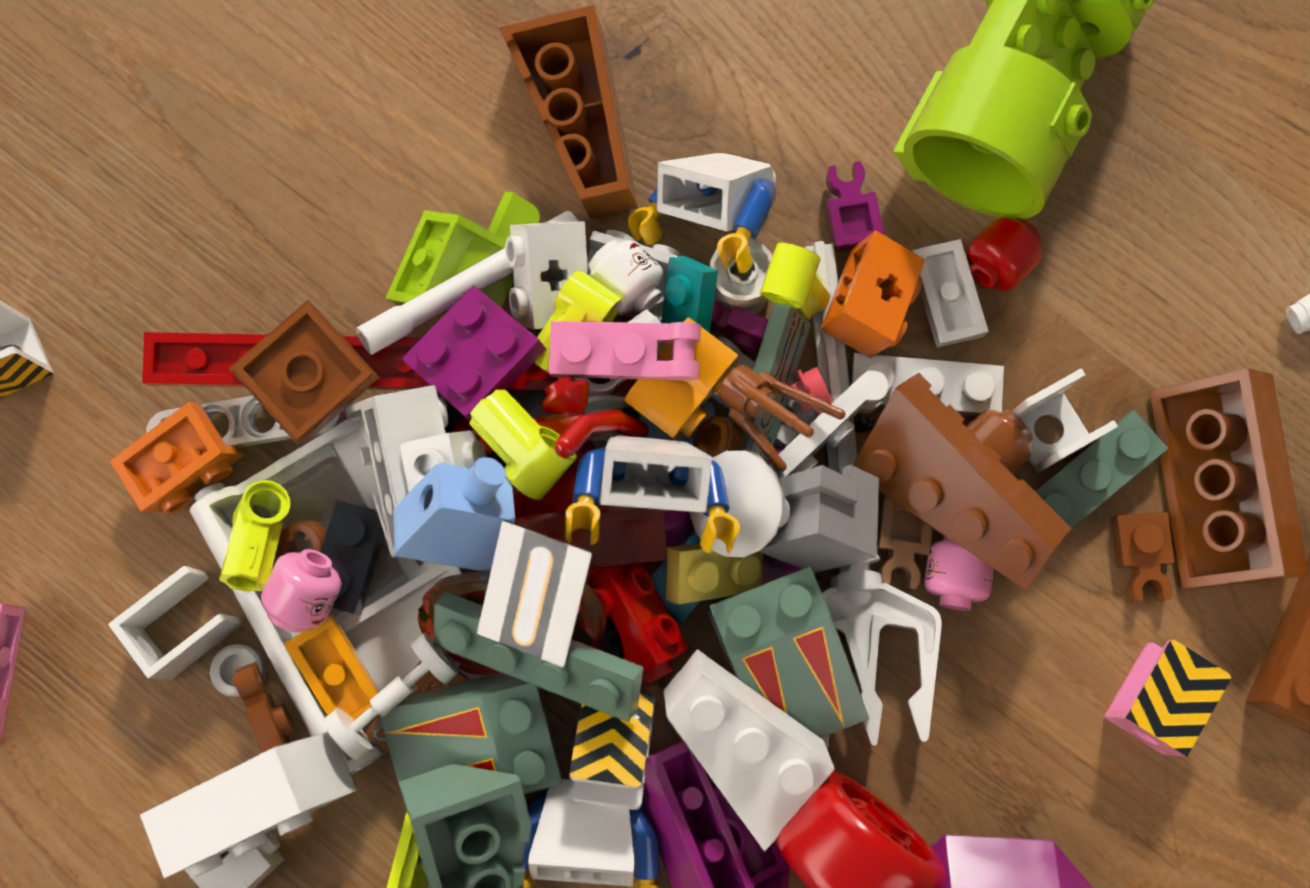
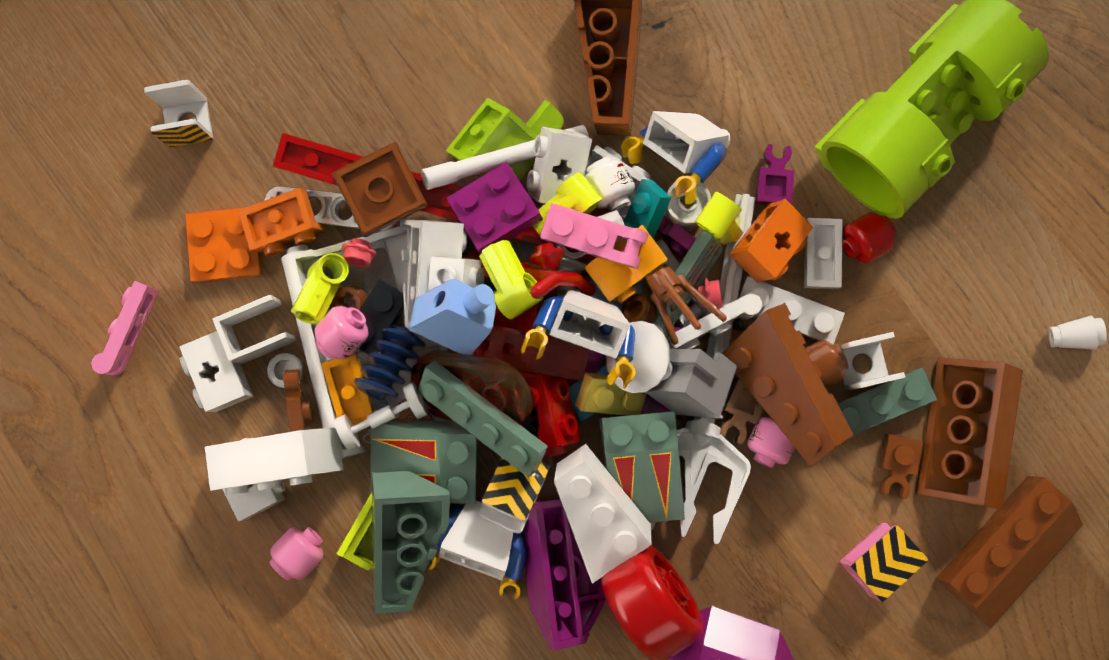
camera: 15 degrees right, 5 degrees up
sticker [477,520,592,668] -> none
none -> white brick [180,331,254,413]
none -> orange plate [185,207,263,283]
none -> coral plate [342,238,376,267]
none -> dark blue piece [353,325,426,405]

